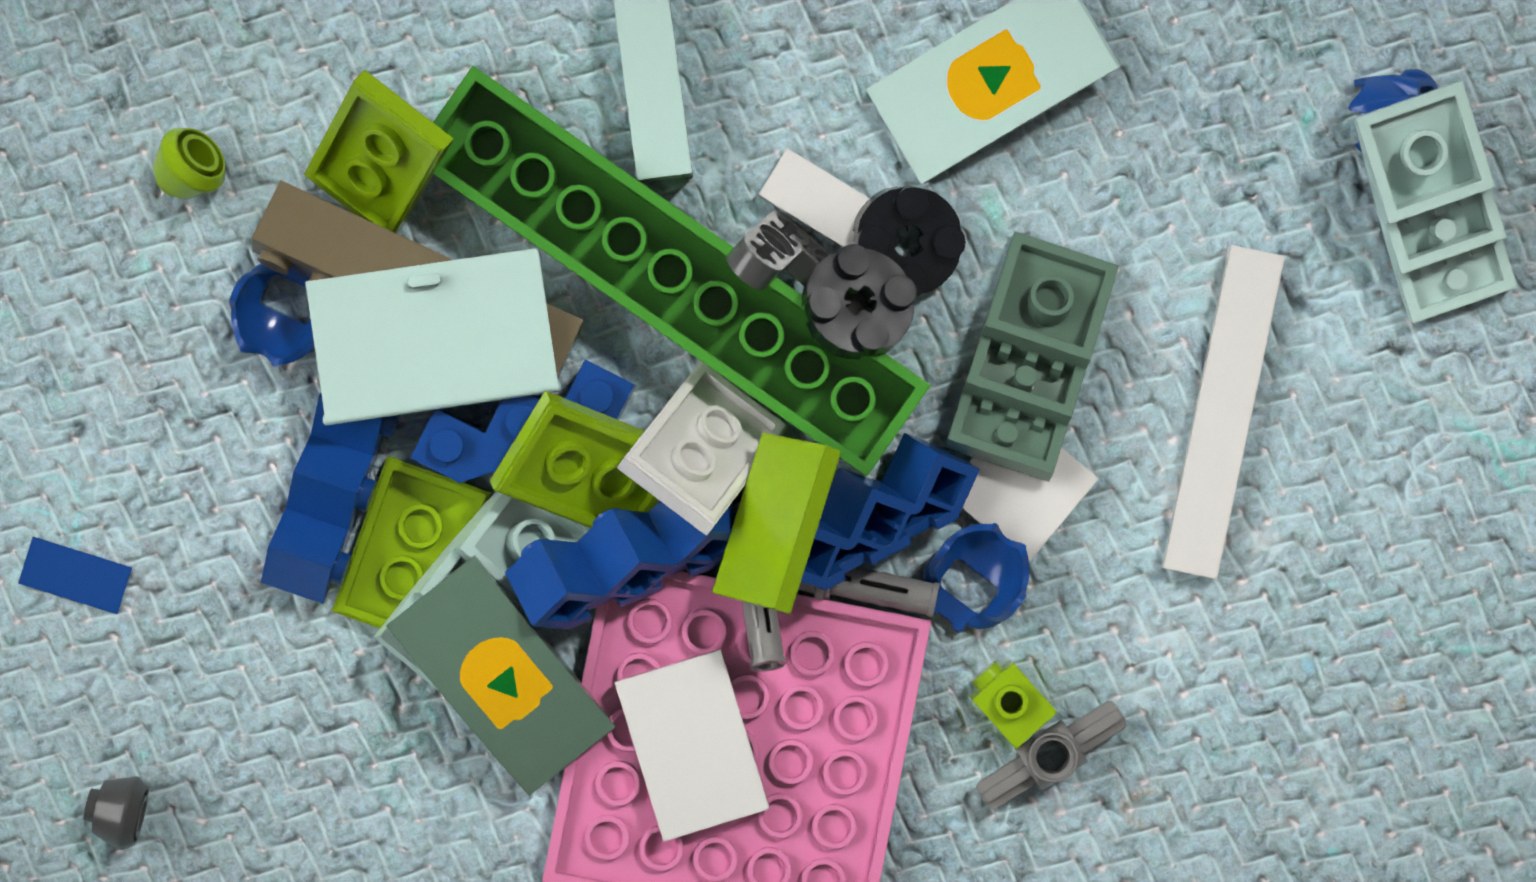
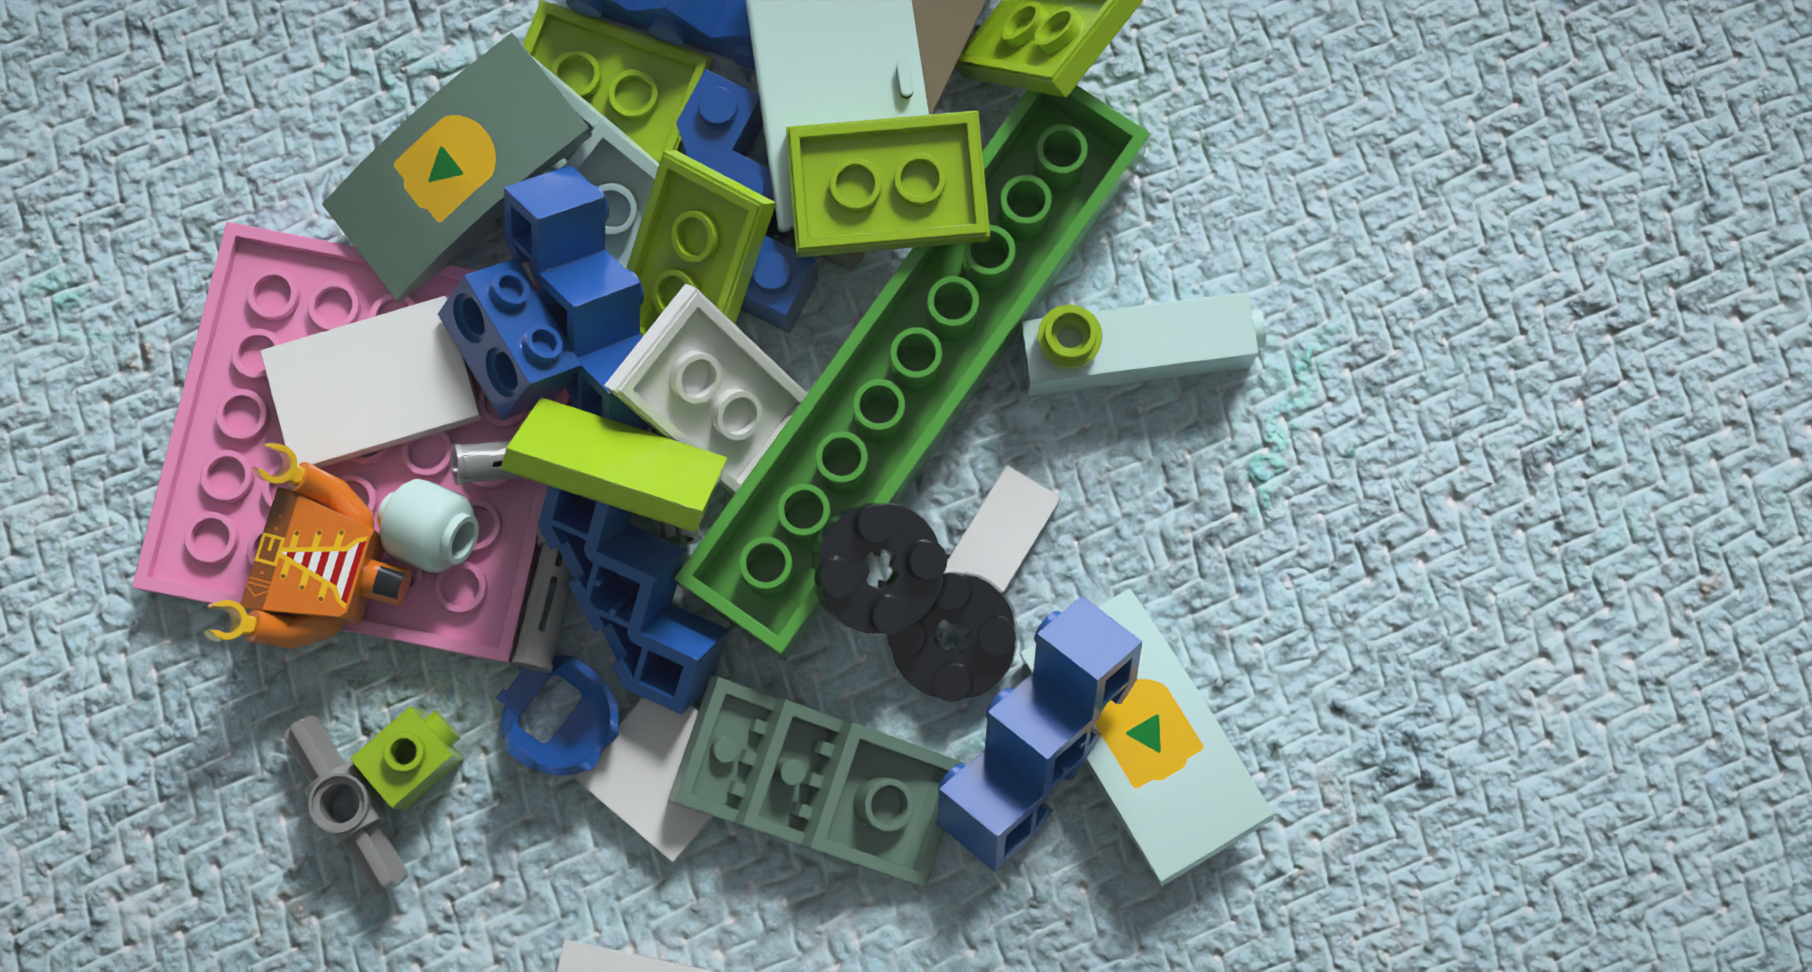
camera: 90 degrees right, 10 degrees down
dark grey beam [726,210,872,315] -> none
none -> torso [204,443,411,649]
none -> light aqua head [377,479,479,573]
none -> blue brick [438,258,582,421]
none -> lime tile [786,110,990,258]
none -> blue brick [937,596,1143,872]
none -> lime plate [1037,304,1102,369]

